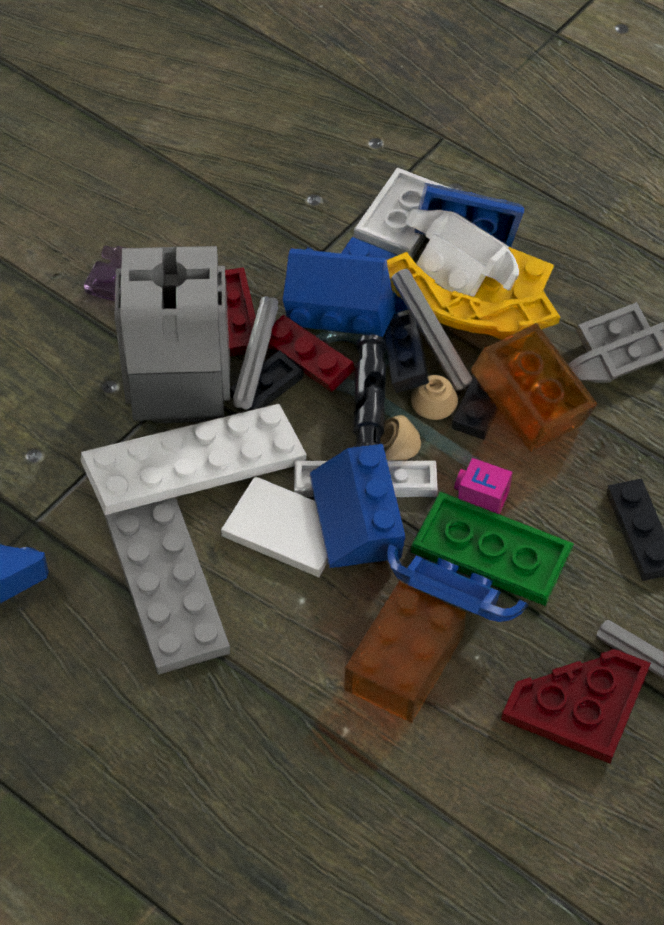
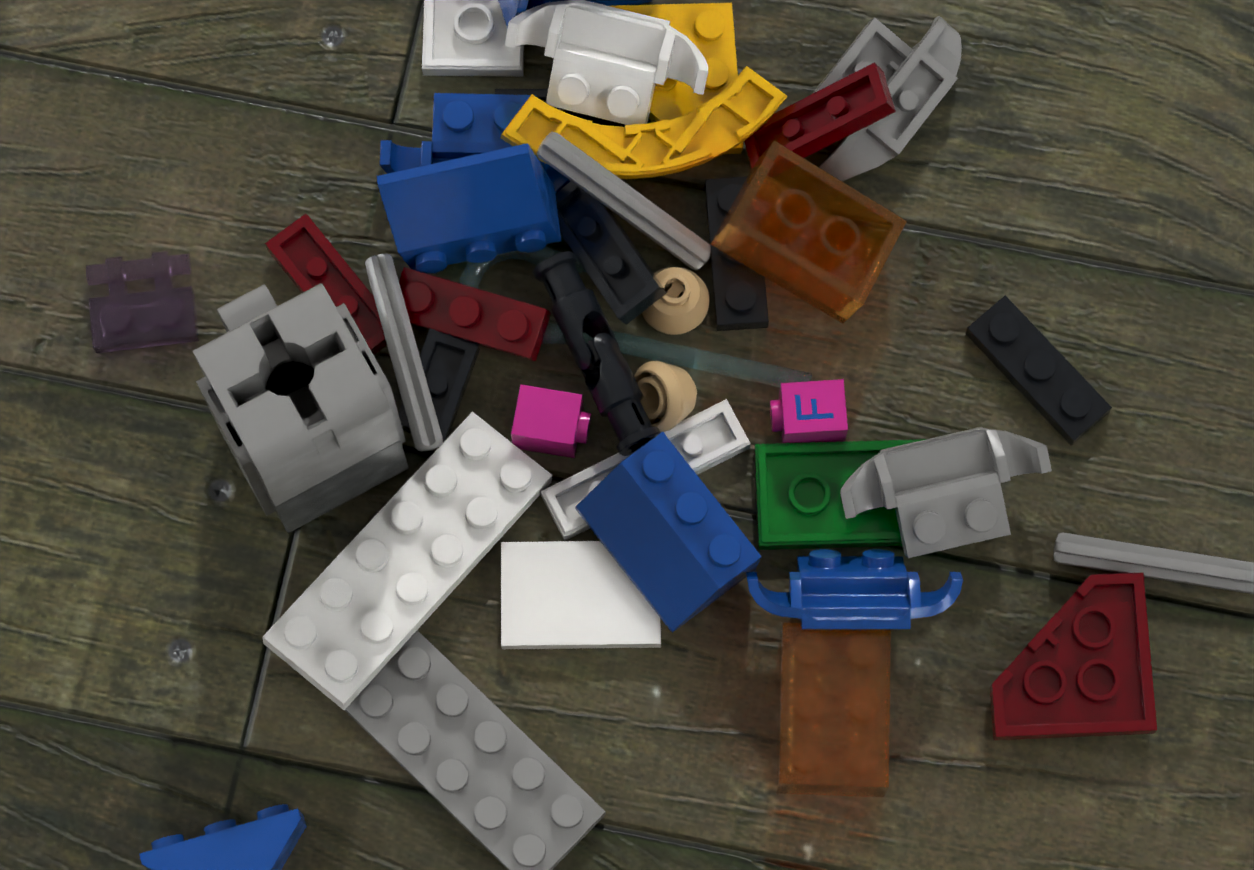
camera: 25 degrees left, 20 degrees up
none -> dark pink brick [511,384,591,458]
none -> dark red plate [744,62,896,179]
none -> light grey plate [840,427,1052,558]

